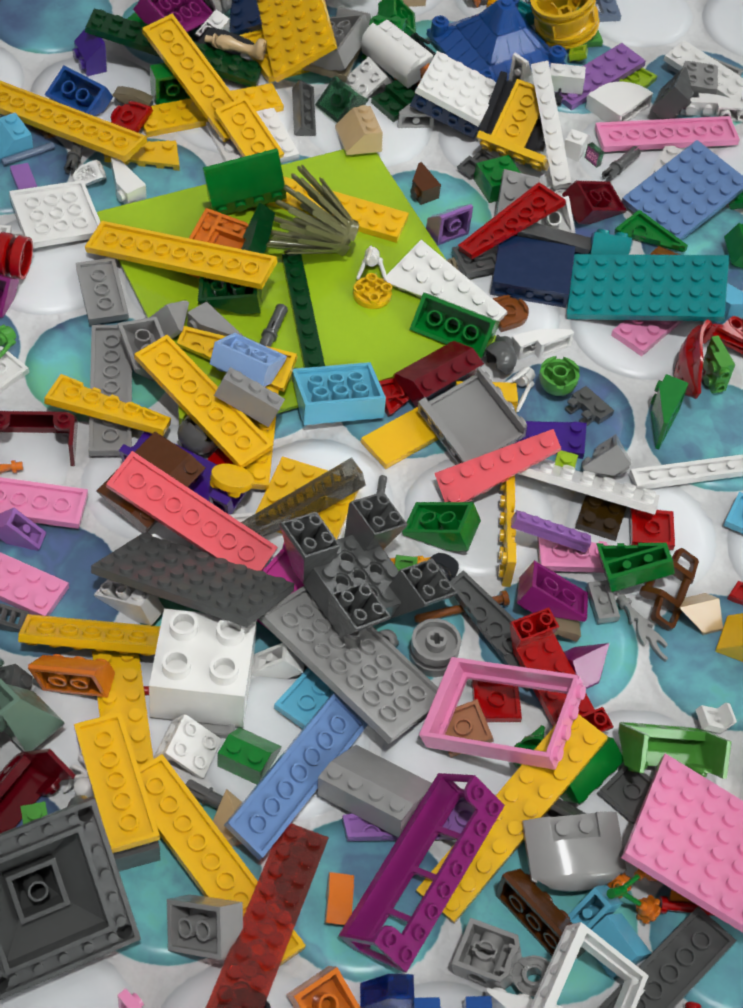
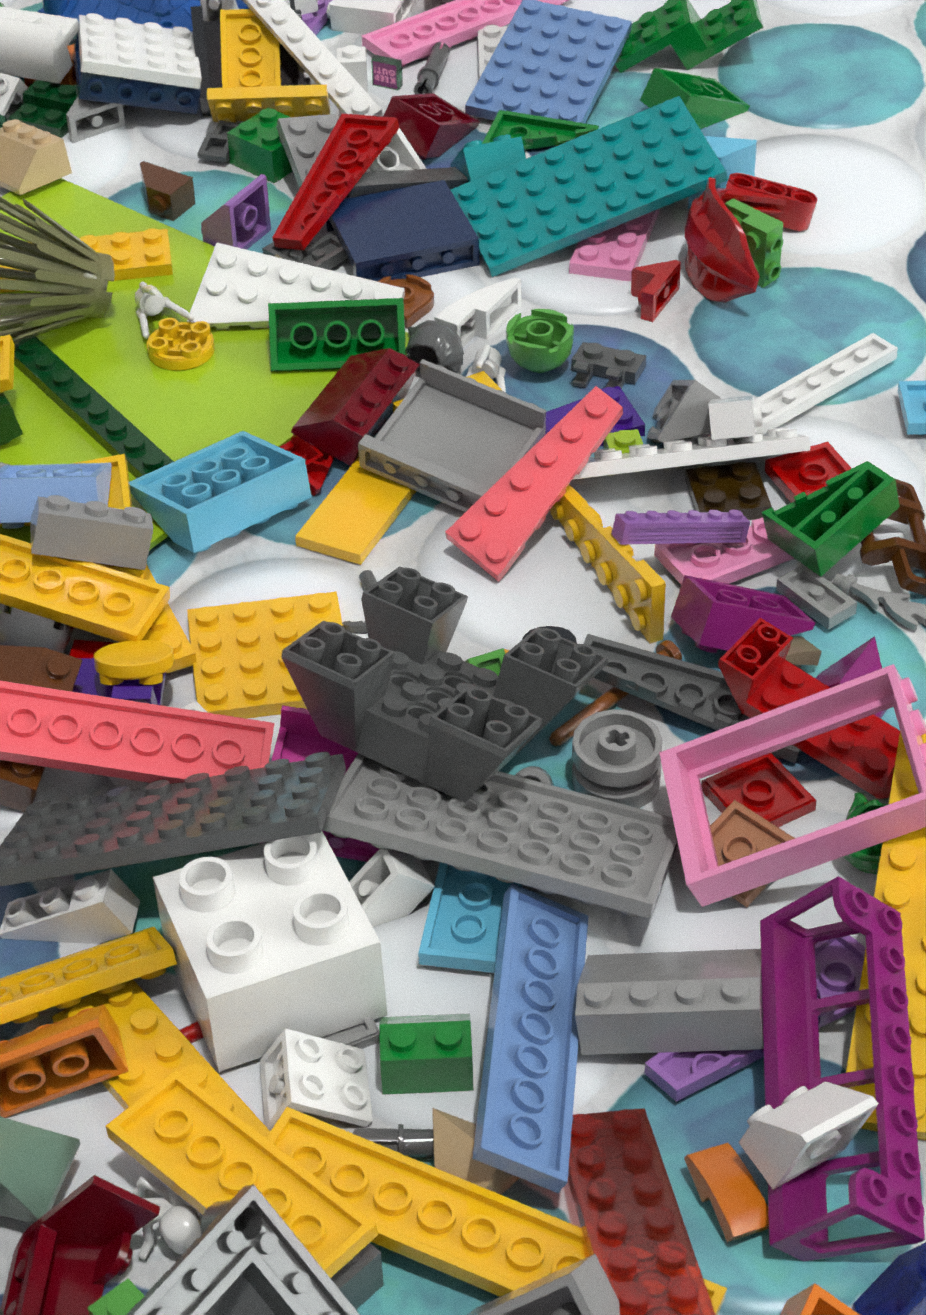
camera: 20 degrees left, 10 degrees down
clear smoke slope [241,457,366,537] -> none
dark grey pin [259,304,288,347] -> none
green slope [402,502,481,551] -> none
green slope [650,374,689,450] -> none
none -> red slope [631,260,681,322]
none -> white brick [708,395,763,440]
none -> white slope [739,1082,878,1189]

